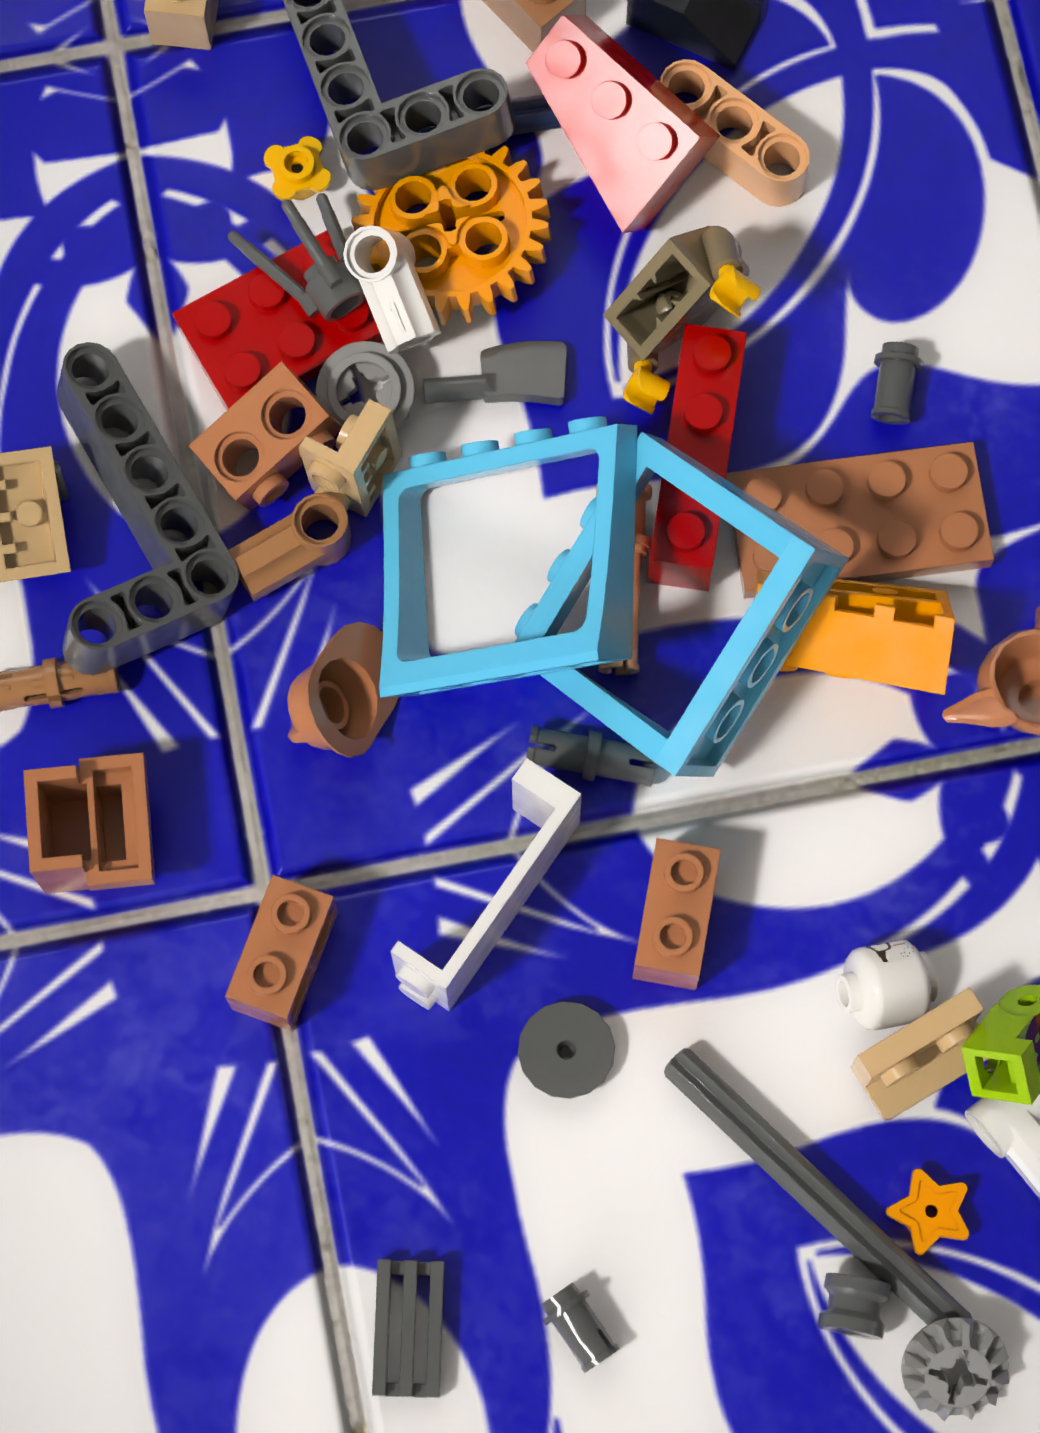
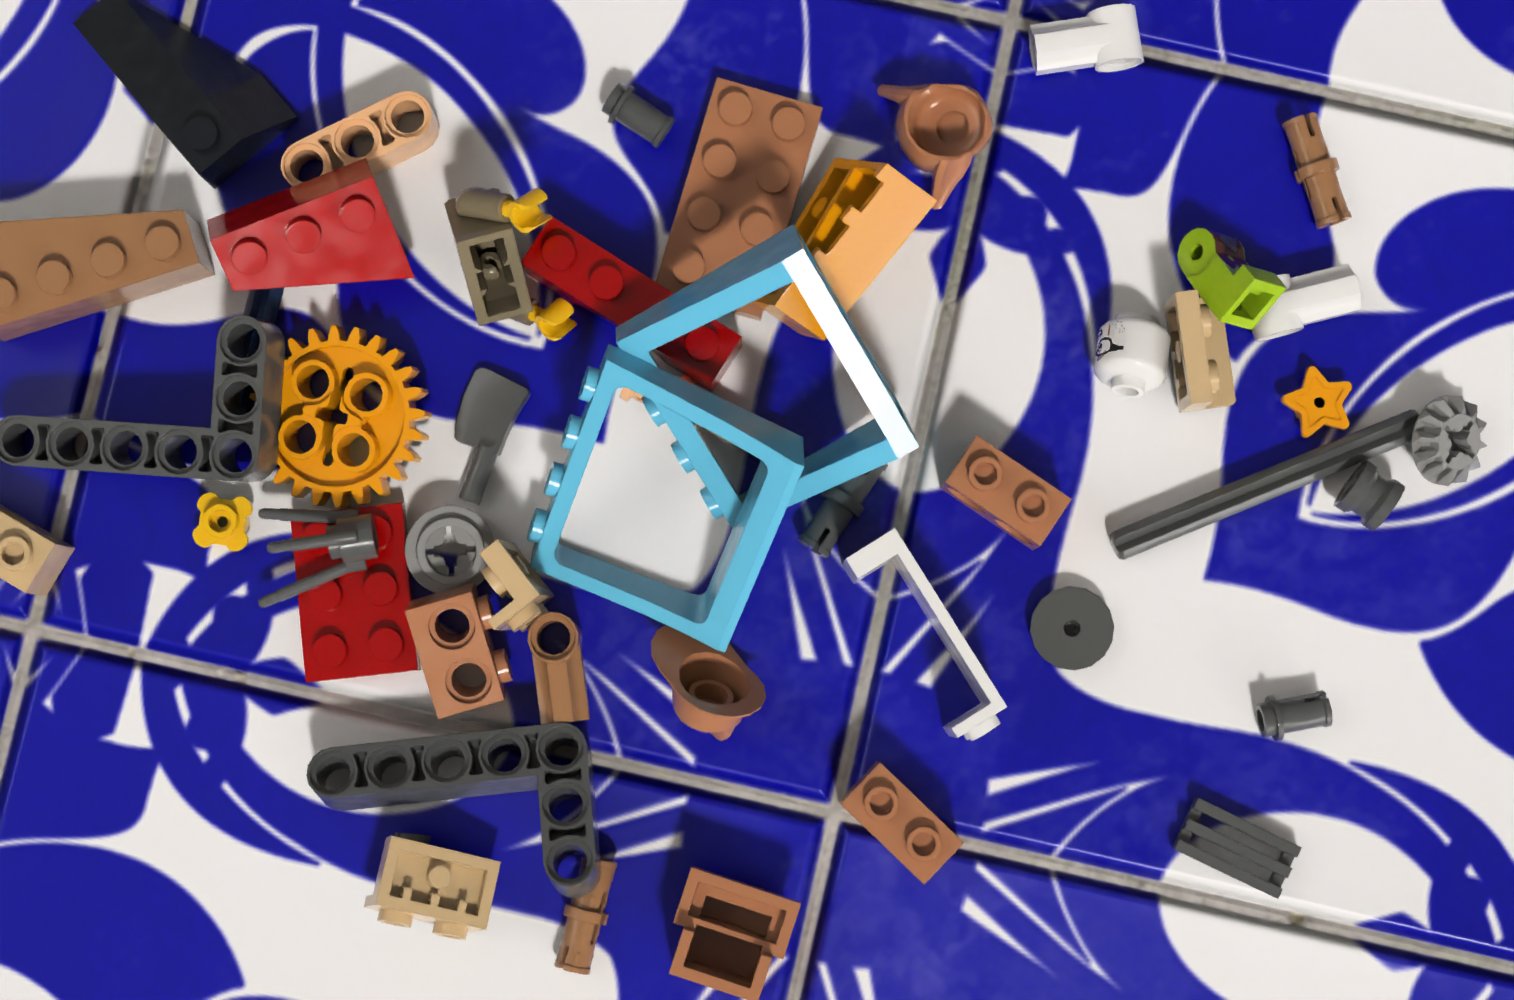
camera: 65 degrees left, 10 degrees up
white piece [343,225,441,354] -> none

